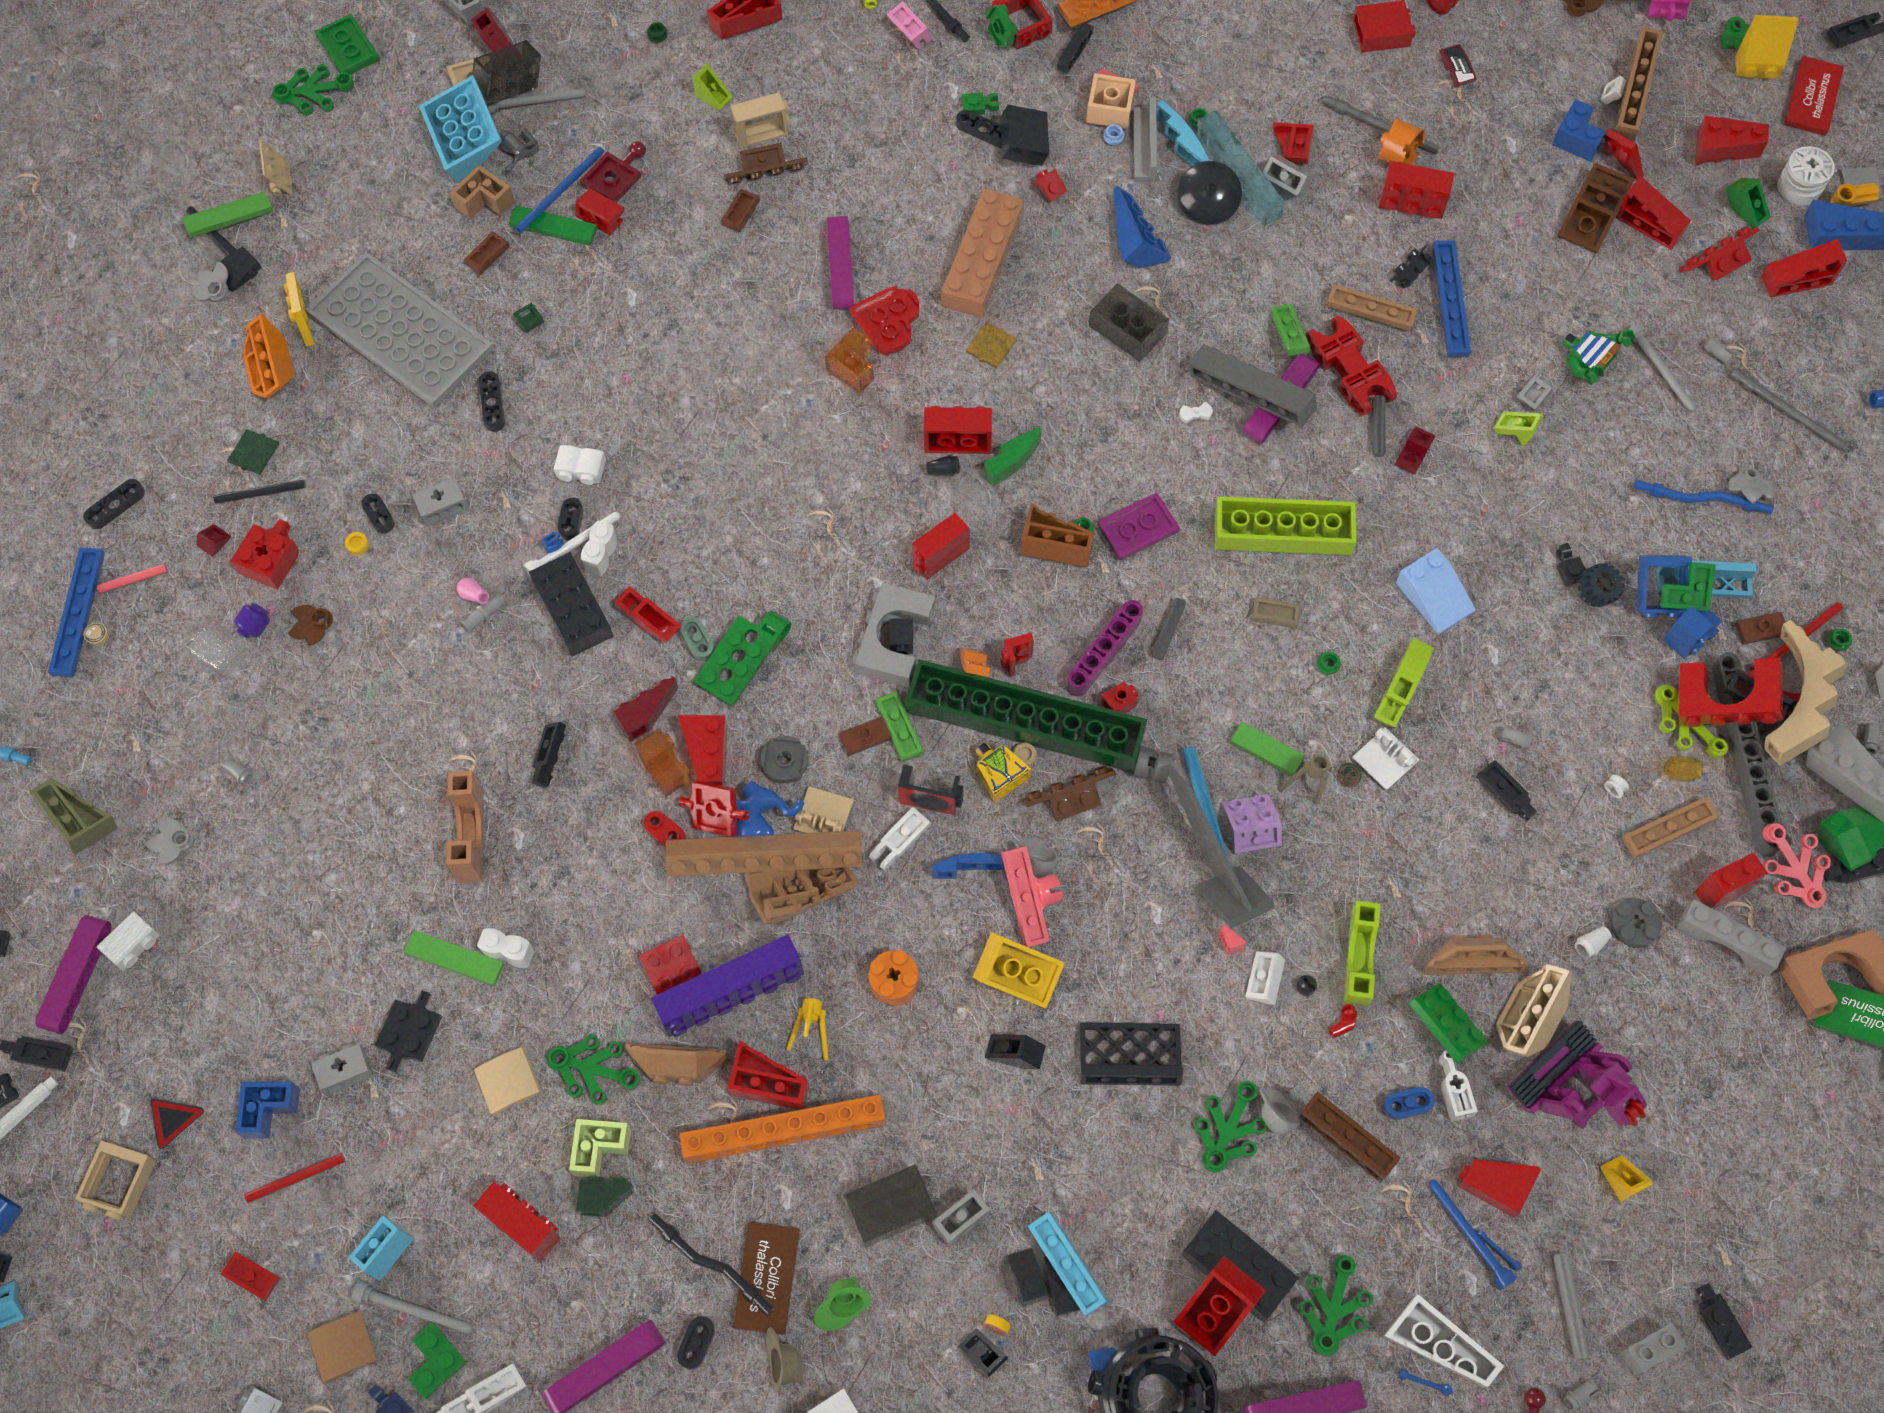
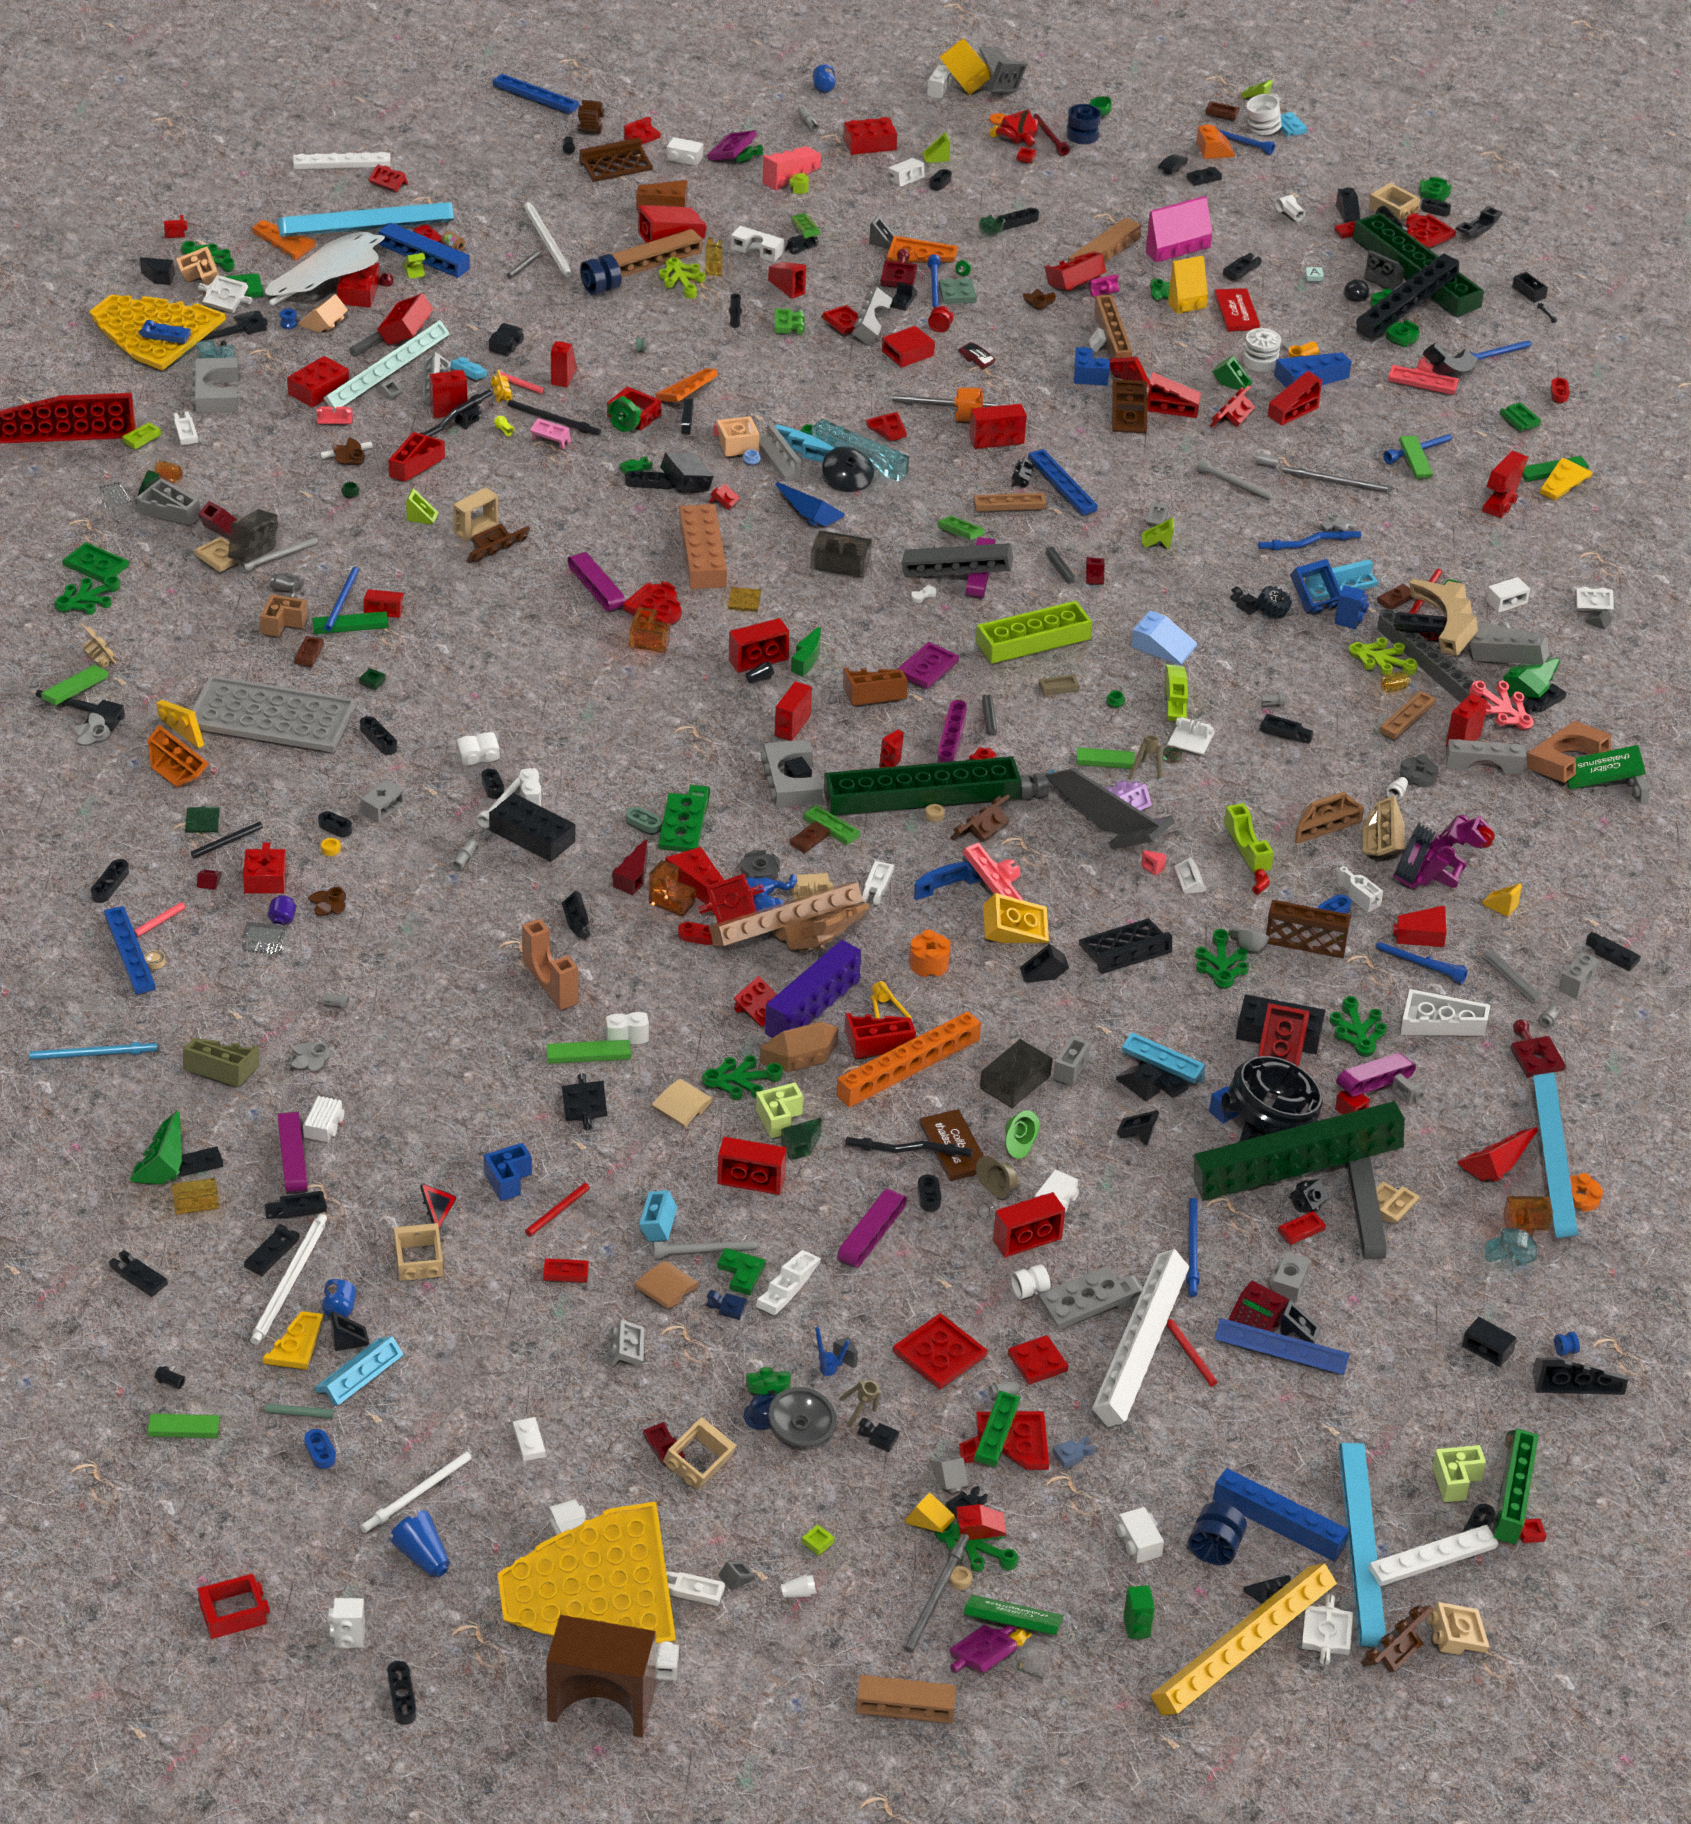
camera: 30 degrees left, 25 degrees down
light grey brick [311,1043,374,1096] -> none
medium azure slope [419,75,502,182] -> none
bright pink cone [457,578,489,604] -> none
blue bush [541,532,564,553] -> none
dark red plate [580,141,646,203] -> none
red slope [614,586,682,643] -> none
copper plate [721,189,760,233] -> none
black panel [898,765,964,815] -> none
orange slope [960,647,991,677] -> none
yellow torso [975,743,1031,803] -> none
yellow tile [983,1314,1011,1336] -> none
light grey brick [1261,155,1314,196] -> none
black hinge [1296,975,1317,996] -> none
red piece [1306,316,1397,416] -> none
blue hinge [1398,1369,1453,1396] -> none
green plate [1409,983,1489,1064] -> none
torso [1562,329,1635,385] -> none
white bush [1604,775,1629,798] -> none
green plate [1660,562,1716,611] -> none
red arch [1679,658,1783,727] -> none
red wedge [1695,115,1769,165] -> none

